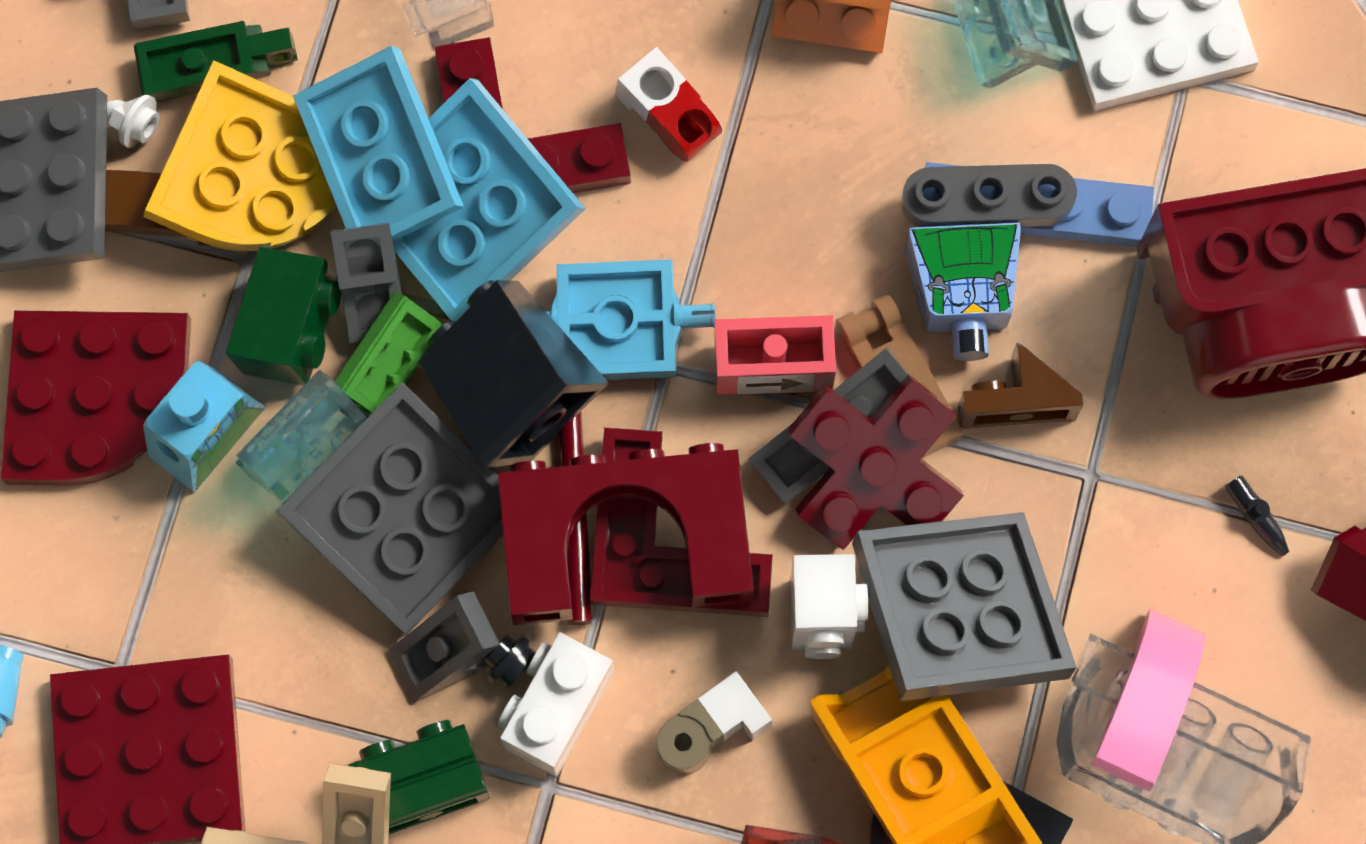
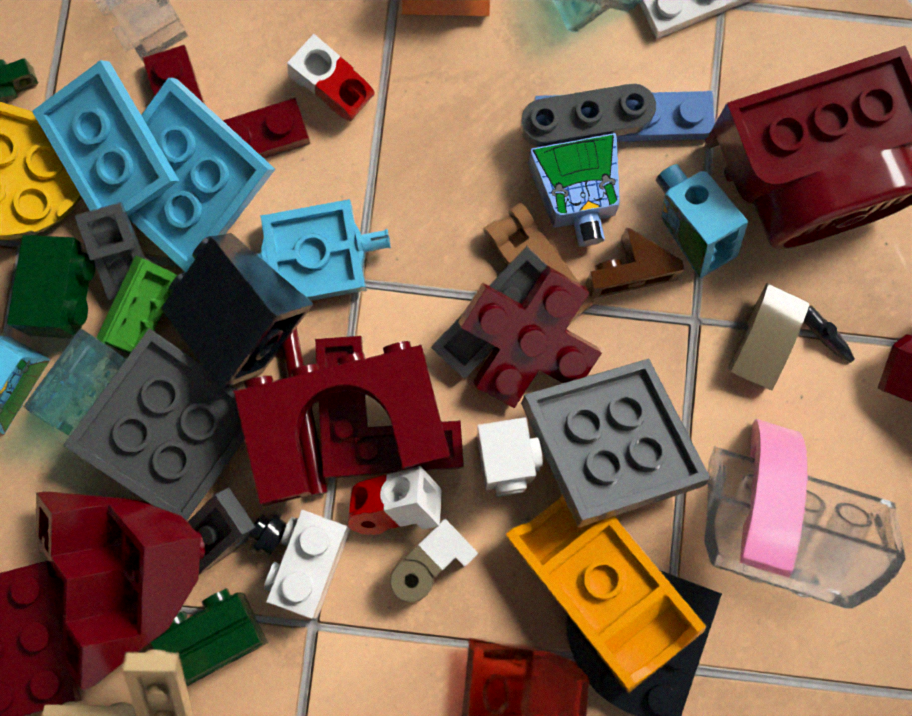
camera: 10 degrees left, 5 degrees up
coral brick [714,315,836,395] -> none
none -> dark red brick [36,491,205,690]
none -> white leg [348,466,442,535]
none -> medium azure torso [656,164,748,278]
none -> dark tan slope [728,283,809,391]

